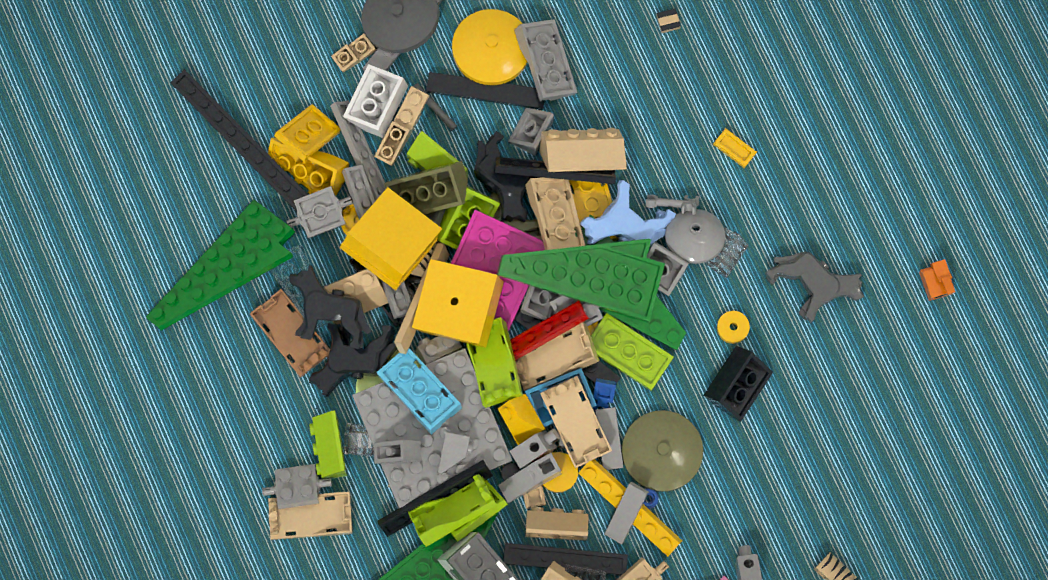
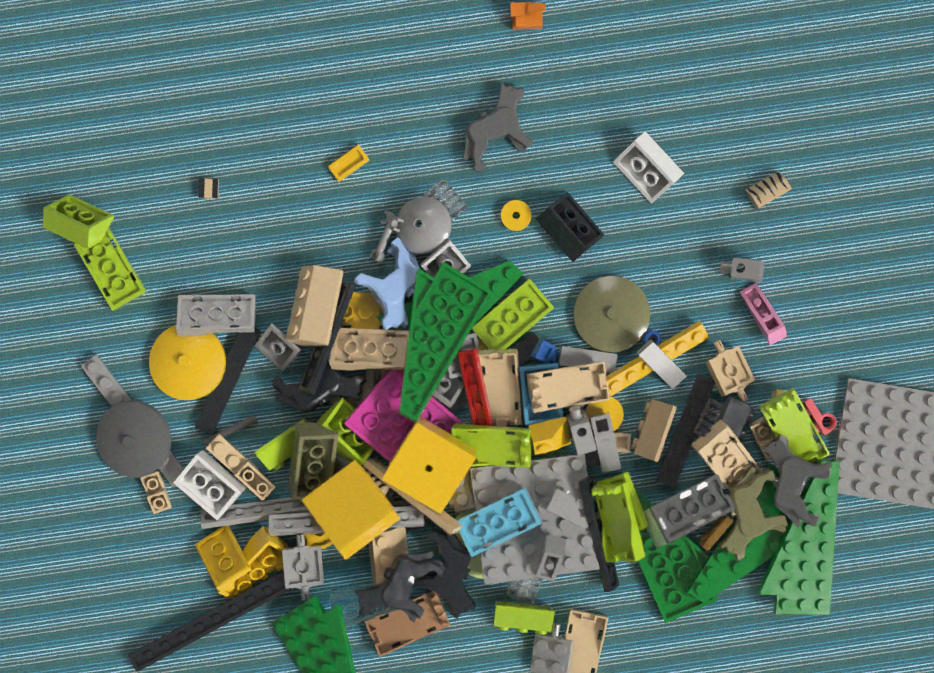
camera: 70 degrees left, 10 degrees up
none -> white slope [613,131,684,204]

